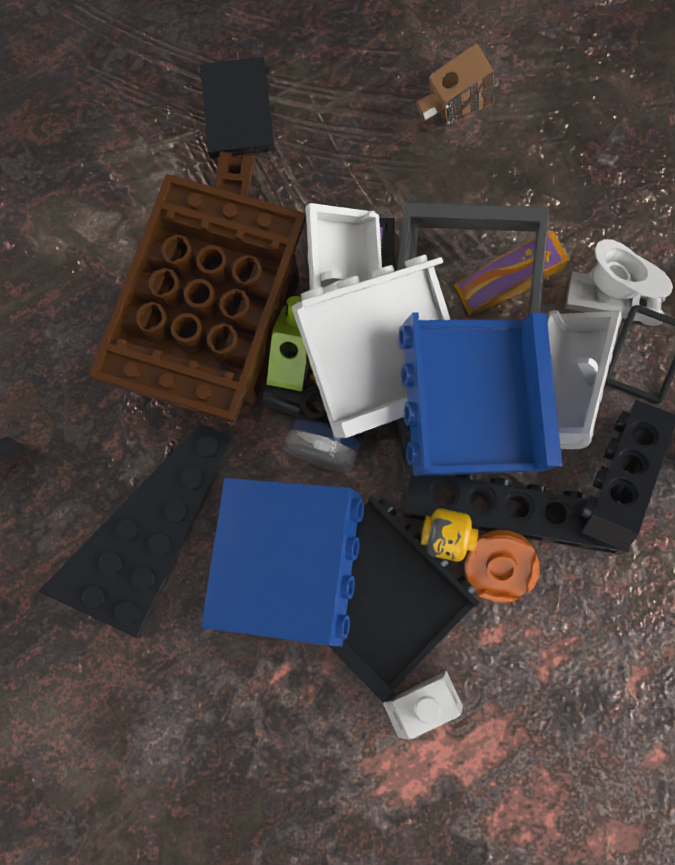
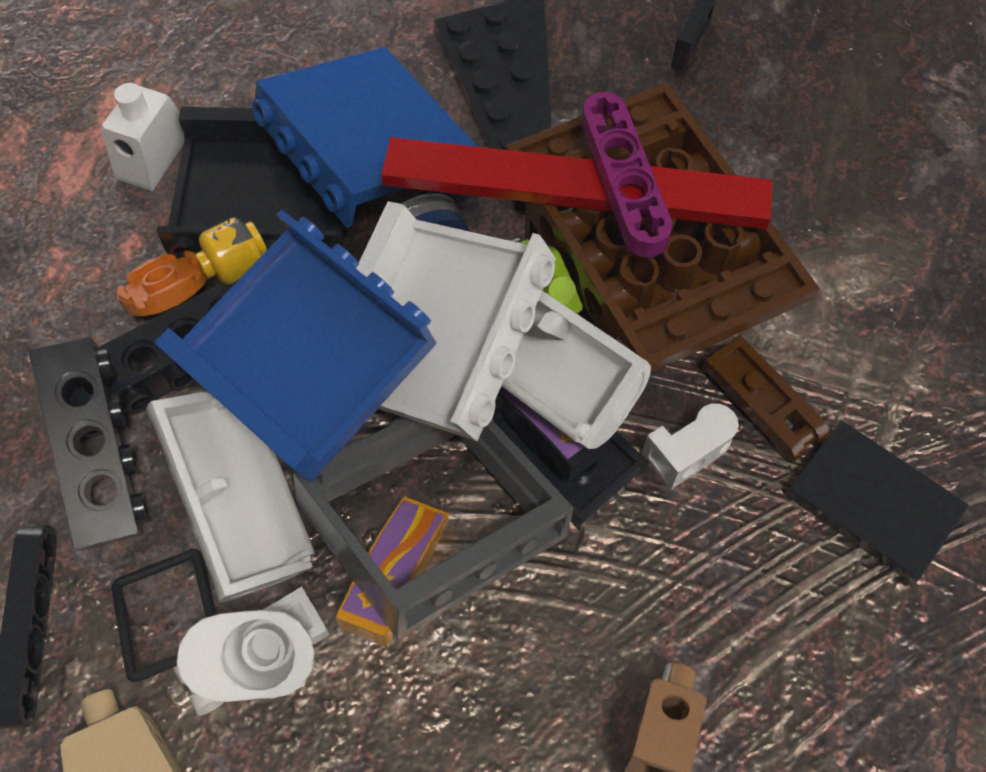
camera: 130 degrees right, 15 degrees down
none -> red tile [381,137,772,229]
none -> magenta beam [582,92,672,257]
none -> white leg [641,404,739,490]

